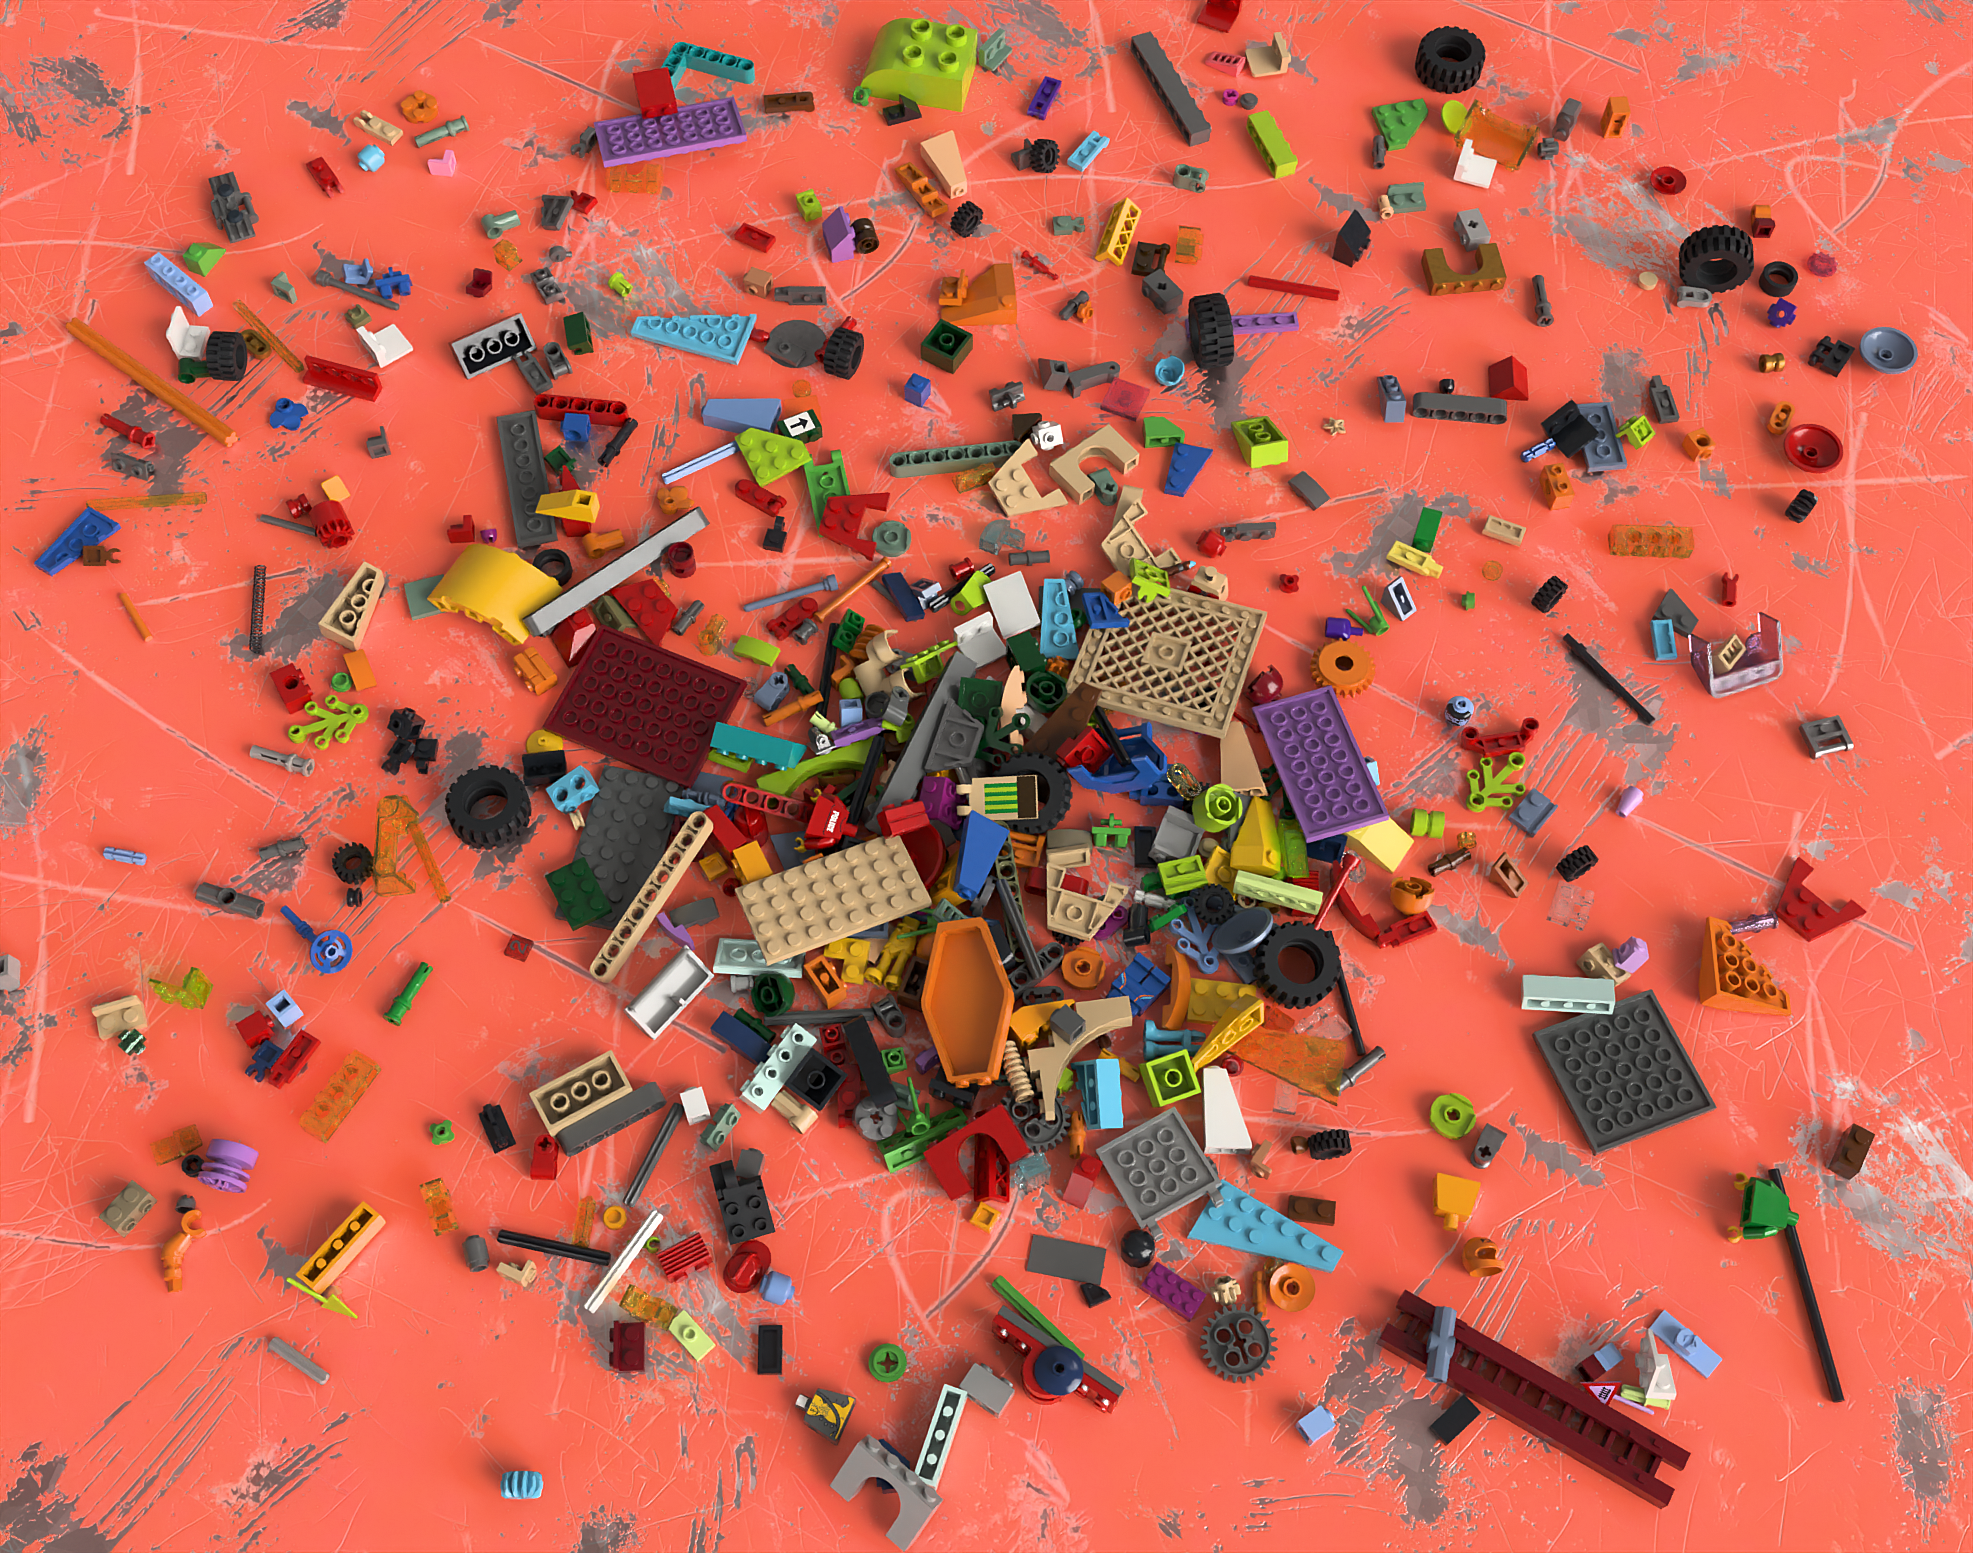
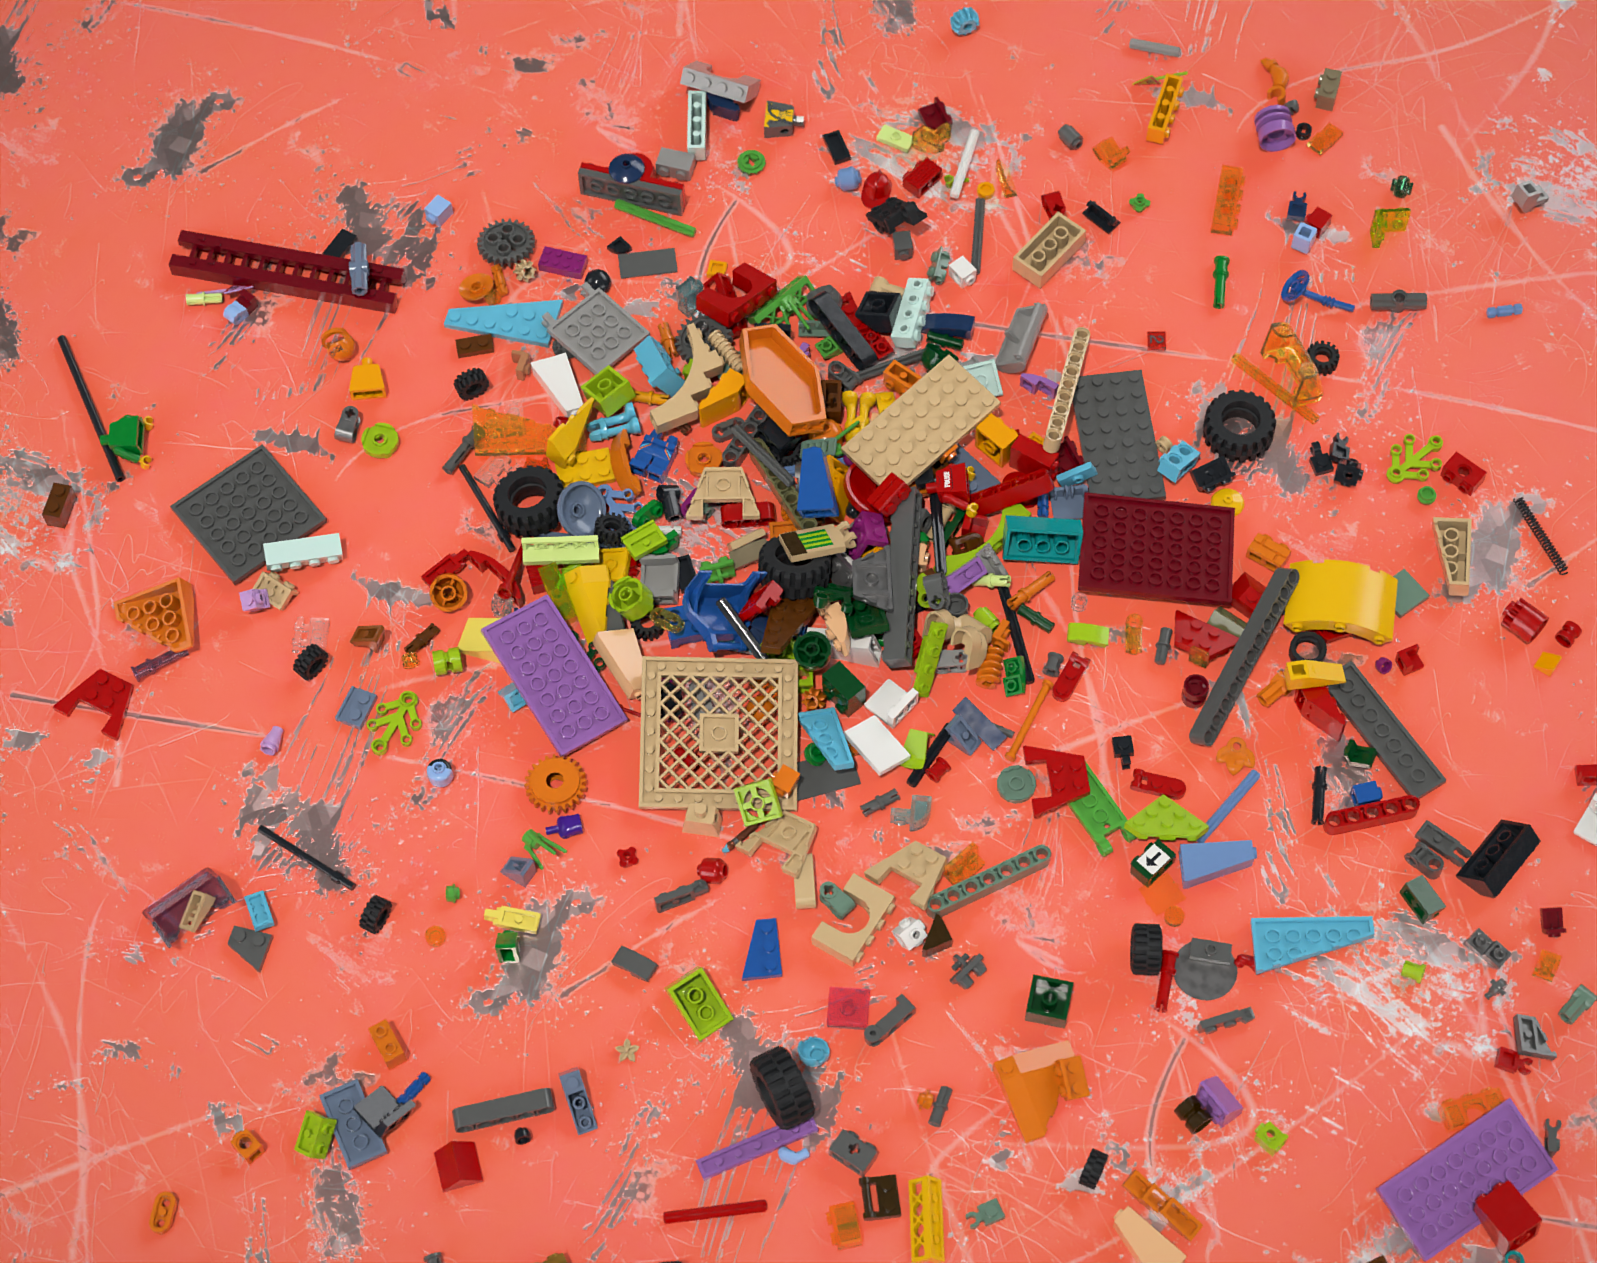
camera: 165 degrees right, 0 degrees up
tan bracket [91,995,148,1040] -> none
light grey pin [250,745,315,777] -> none
dark grey pin [259,835,306,861] -> none
dark grey bar [260,514,317,537] -> none
red hinge [267,1029,321,1089] -> none
orange slope [343,649,377,692] -> none
black bush [347,888,363,907] -> none
dark grey panel [366,426,391,459] -> none
tan bracket [496,1259,537,1288] -> none
black axle [497,1229,611,1266] -> none
dark green plate [545,857,613,931] -> none
dark grey beam [556,1082,667,1157] -> none
dark grey slope [669,897,720,929] -> none
red plate [734,222,776,253] -> none
nougat brick [743,267,774,299] -> none
sand blue piece [743,574,839,612] -> none
sand blue piece [753,672,790,712] -> none
light blue brick [839,699,863,728] -> none
blue brick [904,373,931,408] -> none
red piece [1021,250,1059,280] -> none
dark grey slope [1038,358,1069,392] -> none
dark grey brick [1050,1004,1086,1045] -> none
red slope [1062,1152,1103,1210] -> none
sand blue wheel [1065,570,1084,598] -> none
blue wing [1081,592,1130,629] -> none
bright green slope [1142,416,1185,448] -> none
dark red cylinder [1243,664,1283,705] -> none
dark orange hinge [1290,1136,1309,1155] -> none
red plate [1461,718,1539,758] -> none
tan plate [1482,515,1527,547] -> none
brick [1608,524,1695,559] -> none
white bracket [1635,1329,1677,1400] -> none
dark grey hinge [1648,375,1680,424] -> none
light blue piece [1649,1310,1722,1379] -> none
red bar [1721,572,1739,607] -> none
red dish [1783,424,1844,474] -> none
black gear [1785,489,1818,524] -> none
flat silver plate [1798,715,1854,760] -> none

